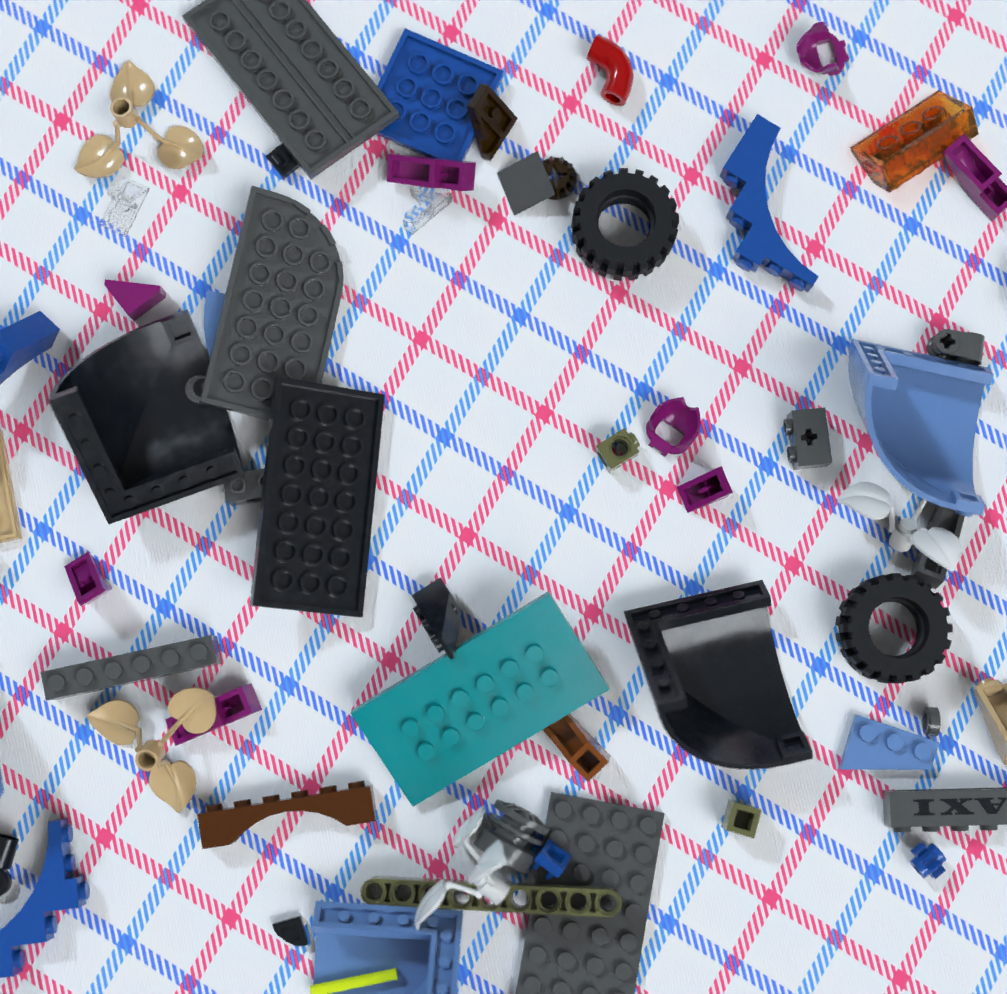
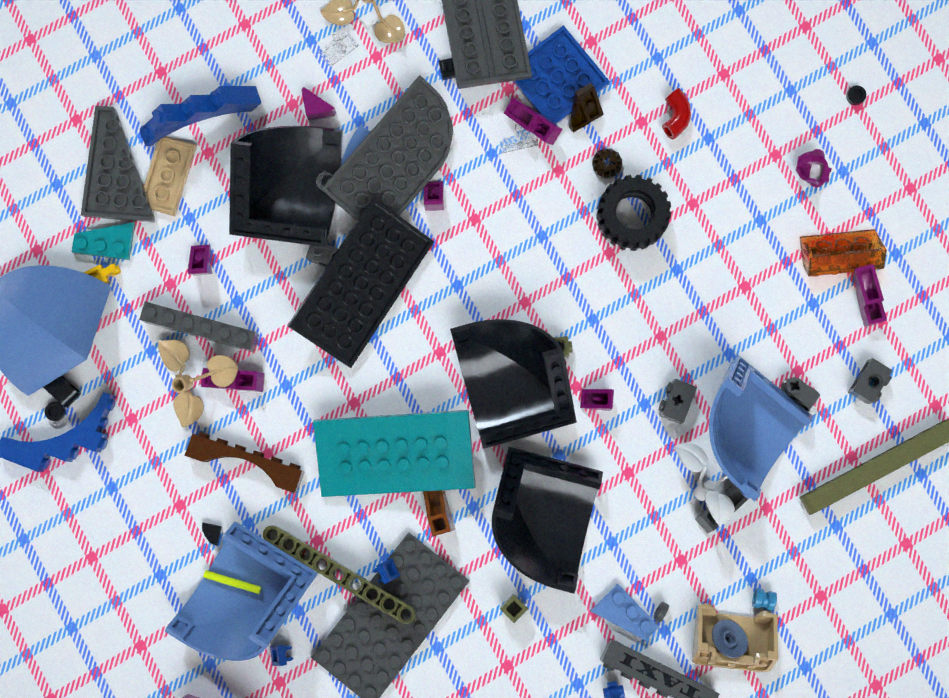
camera: 30 degrees right, 0 degrees up
black slope [411,577,461,660] -> none
white plant [415,806,510,931] -> none
dark grey wheel [473,799,550,874] -> none
dark grey sticker [497,151,555,215] -> none
magenta helmet [646,397,701,457] -> none
blue arch [719,114,819,293] -> none
black tyre [835,573,953,683] -> none
none -> magenta slope [424,181,444,211]
none -> black panel [450,319,577,449]

